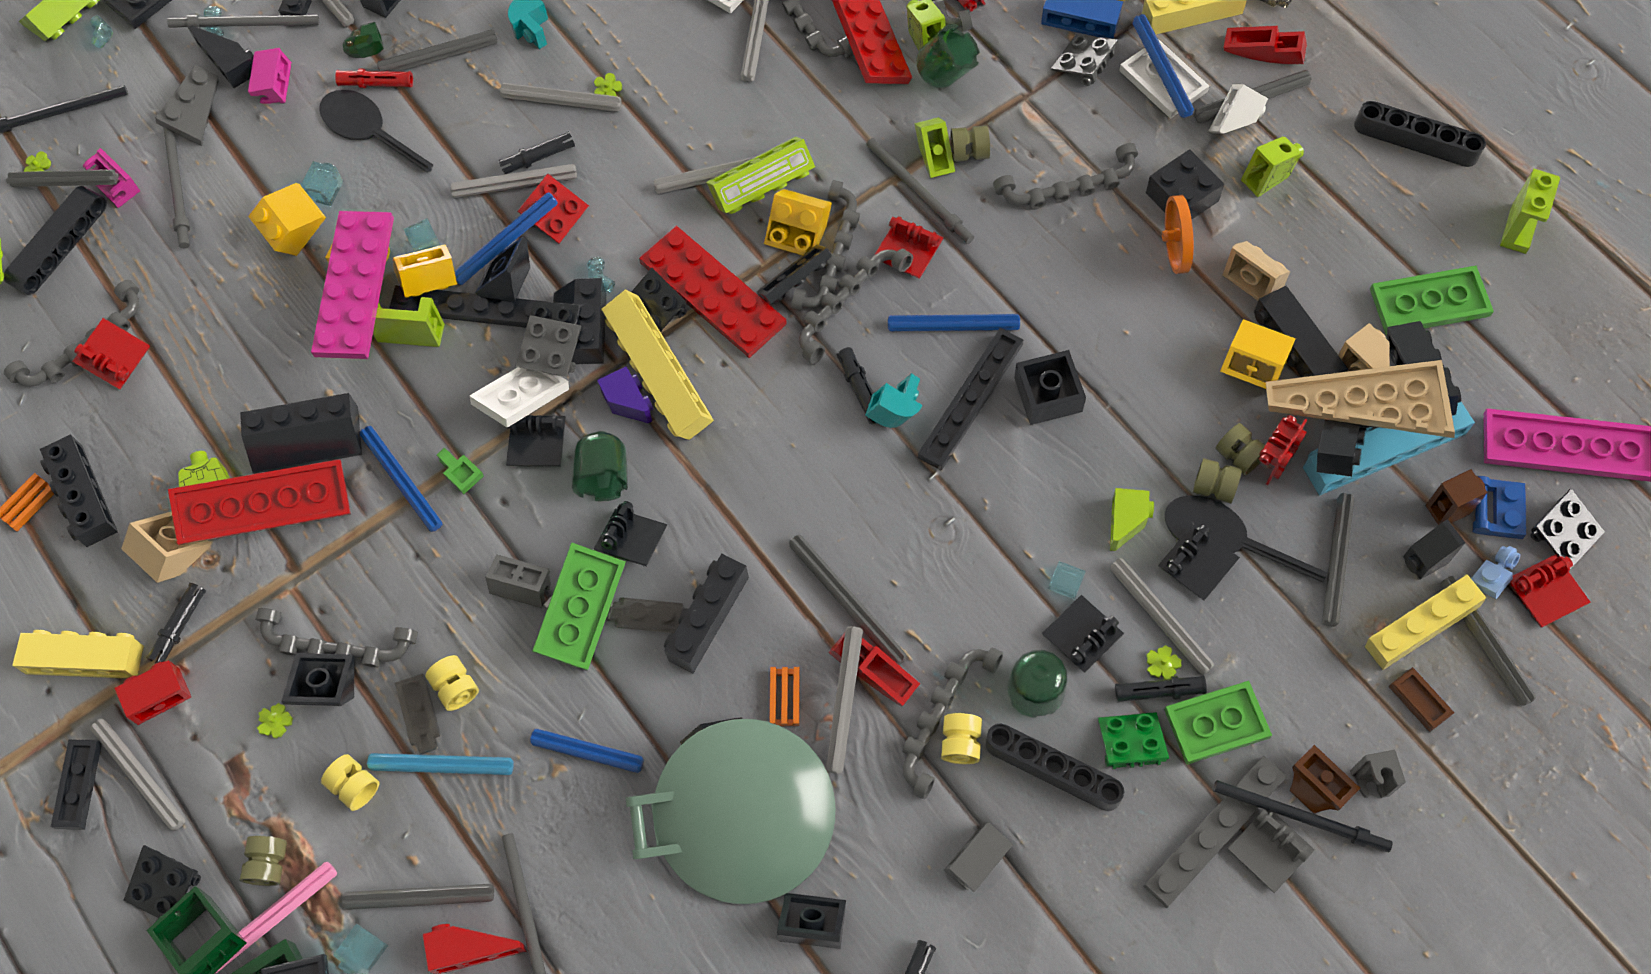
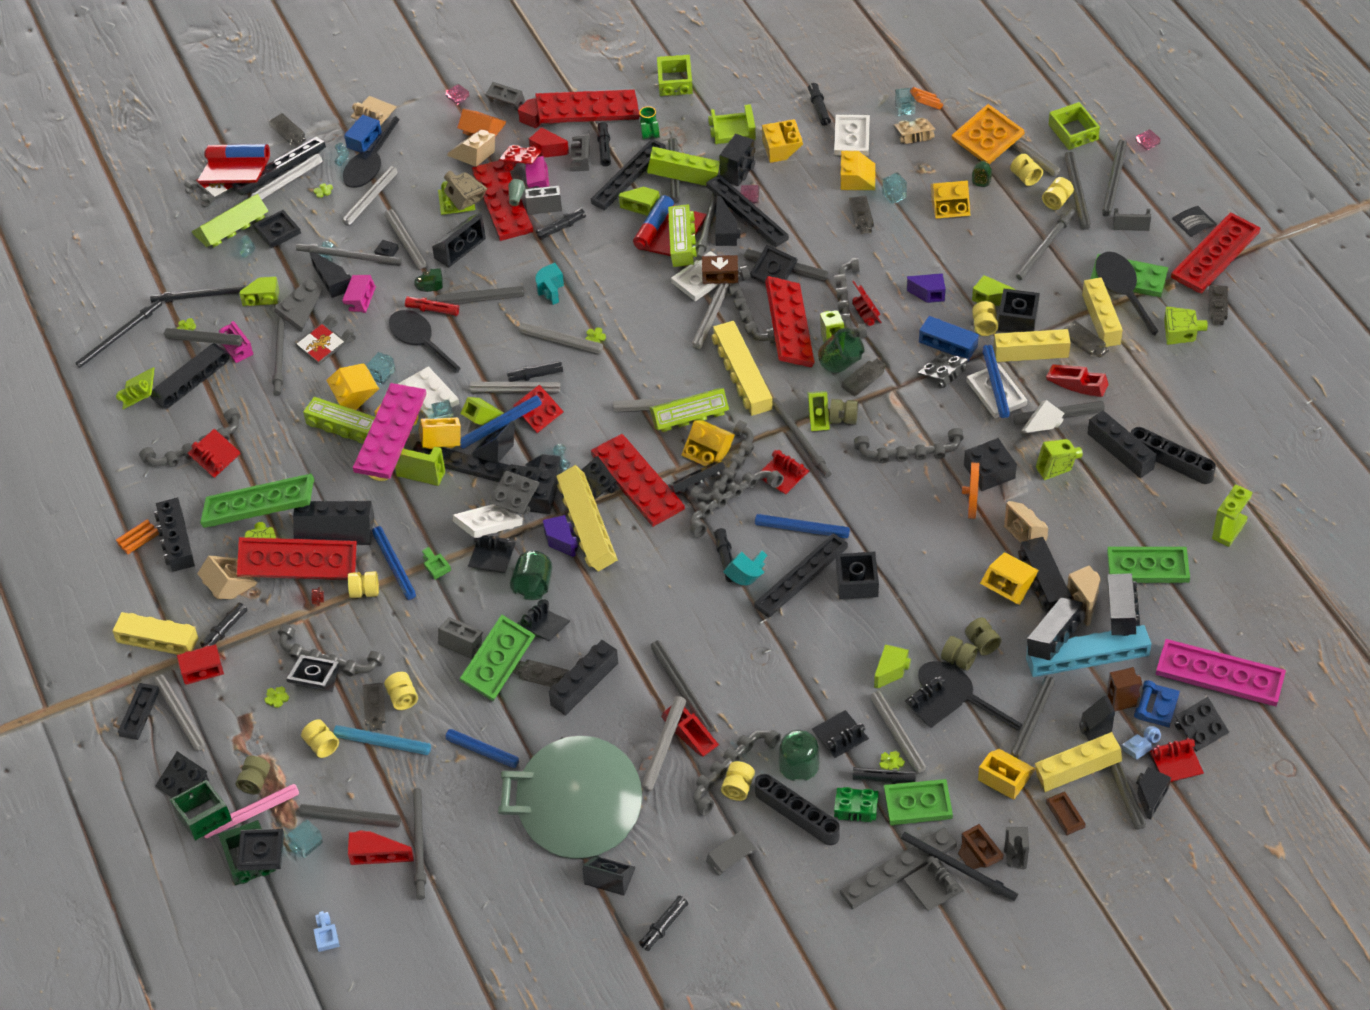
camera: 10 degrees right, 15 degrees down
orange tile [770,667,800,726] -> none
clear light blue tile [1048,561,1086,599] -> none
red hinge [1259,415,1307,485] -> none
tan wing [1266,360,1455,438] -> none
none -> bright green plate [200,474,314,528]
none -> lime slope [240,276,279,306]
none -> flag [296,314,356,365]
none -> lime brick [303,397,375,444]
none -> clear red plate [312,587,324,606]
none -> light yellow wheel [348,571,379,598]
none -> white plate [398,366,460,419]
none -> lime slope [460,397,504,425]
none -> light yellow brick [711,321,773,416]
none -> clear smoke hinge [841,358,886,397]
none -> yellow slope [978,749,1036,800]
none -> black brick [1087,410,1156,479]
none -> black slope [1136,767,1171,820]

